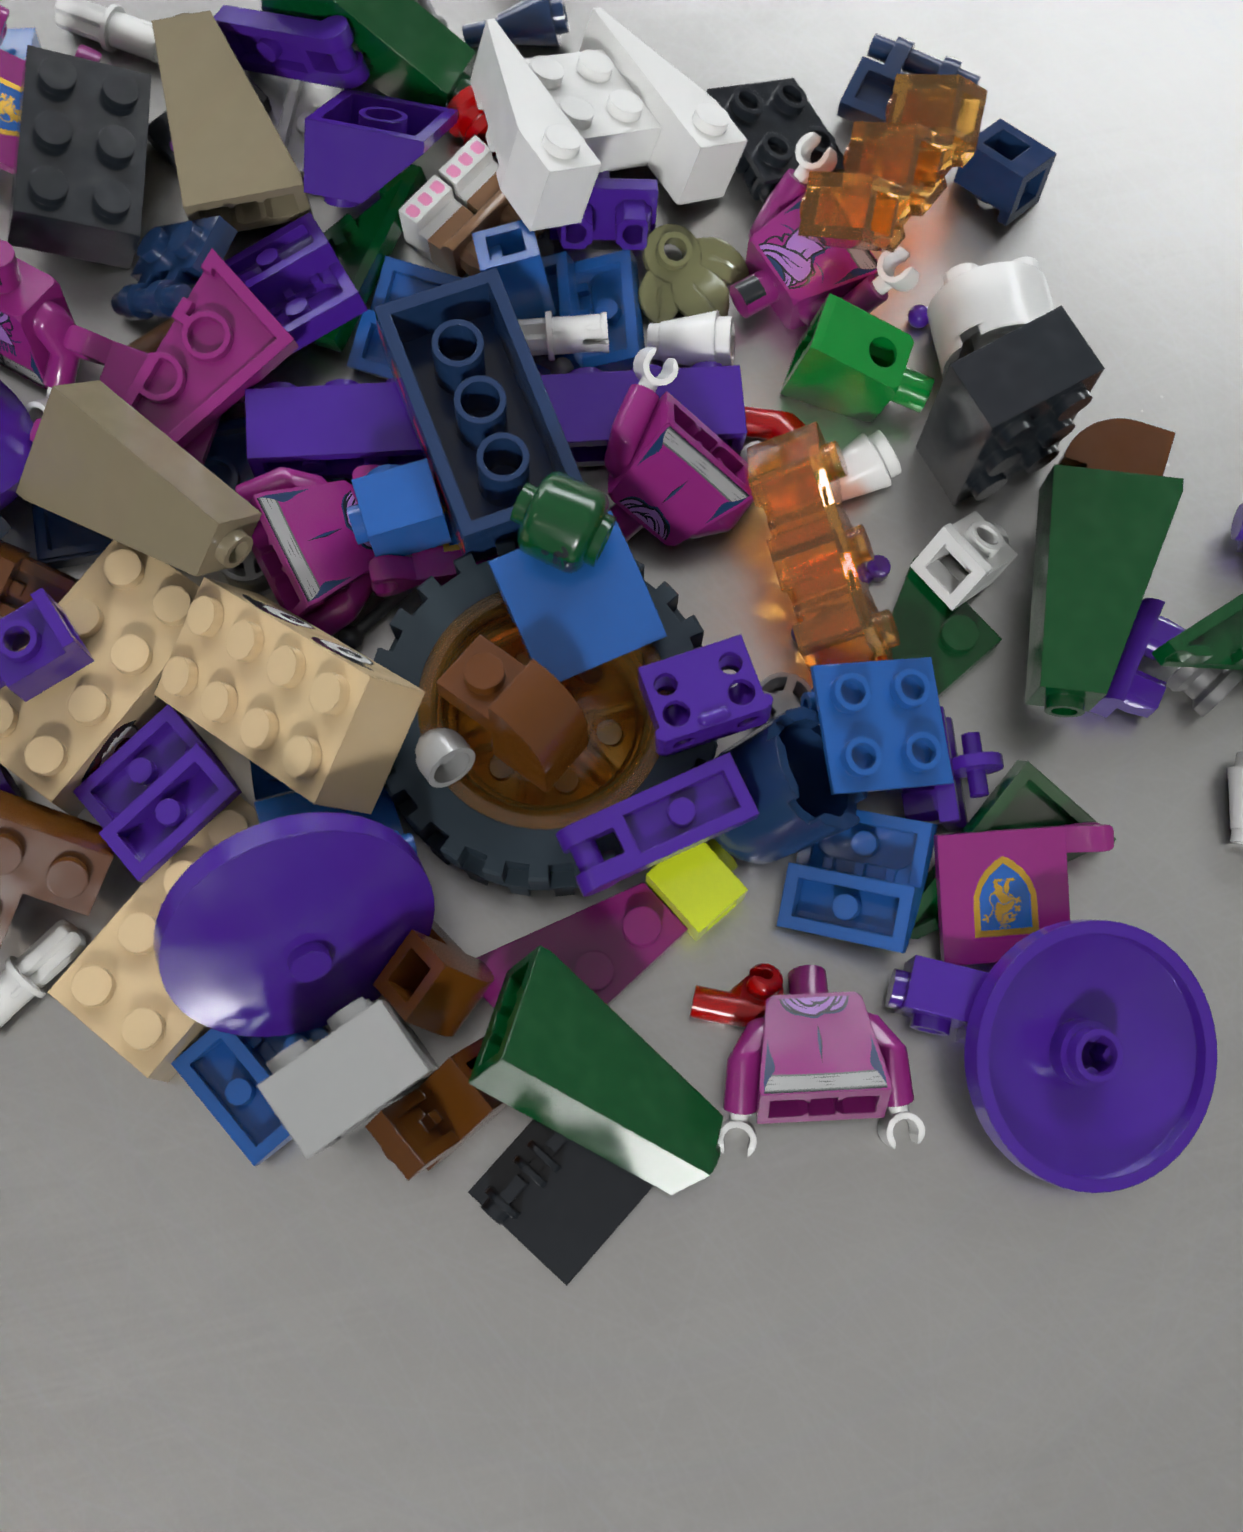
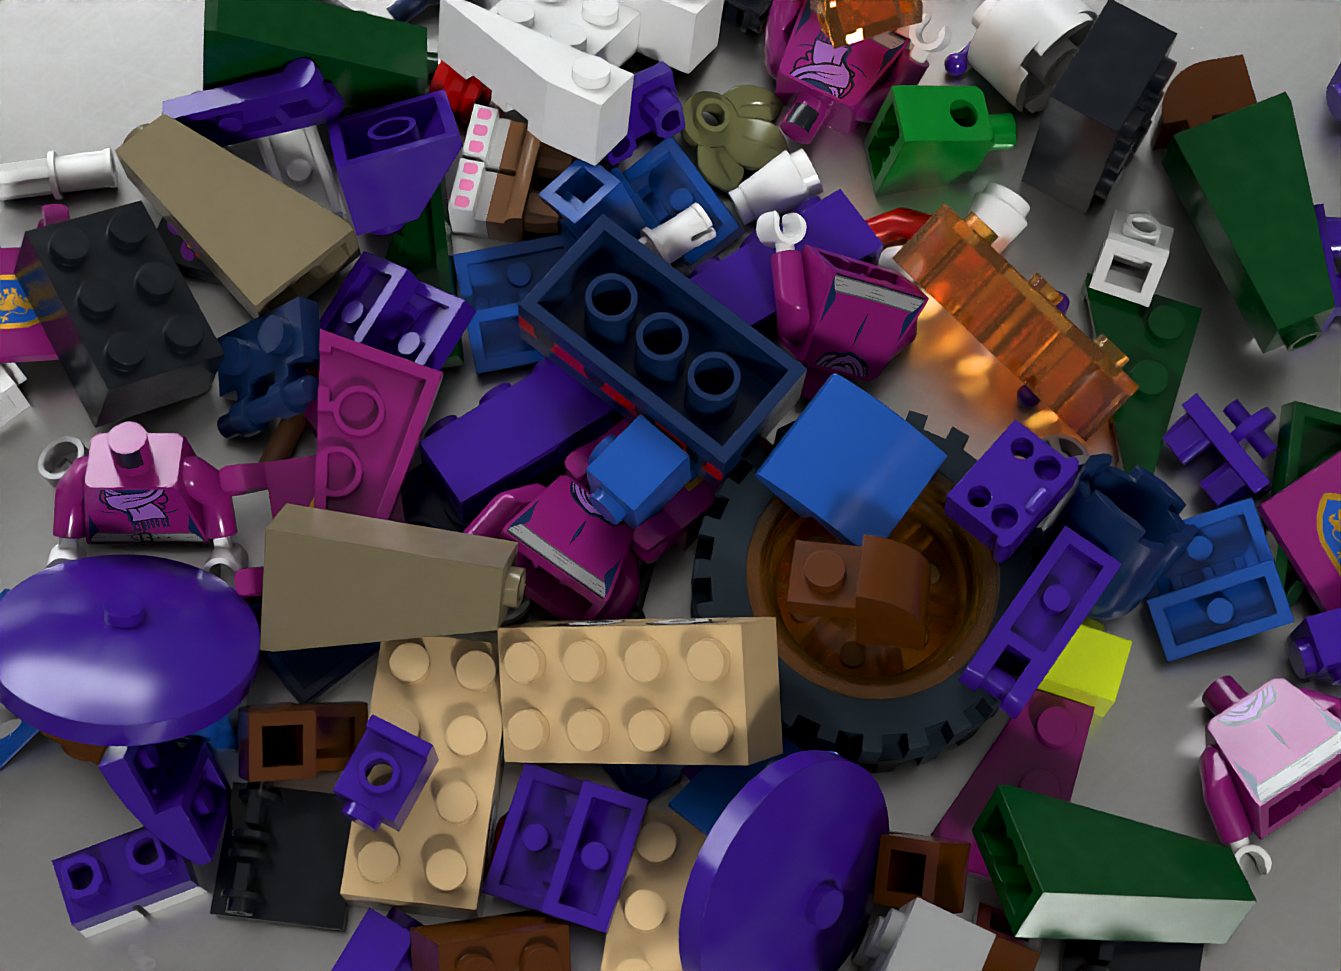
camera: 30 degrees left, 5 degrees down
light grey hinge [415,727,475,788] -> none
dark green head [510,471,617,573] -> none
red arm [690,963,784,1027] -> none
blue hinge [800,657,954,795] -> none

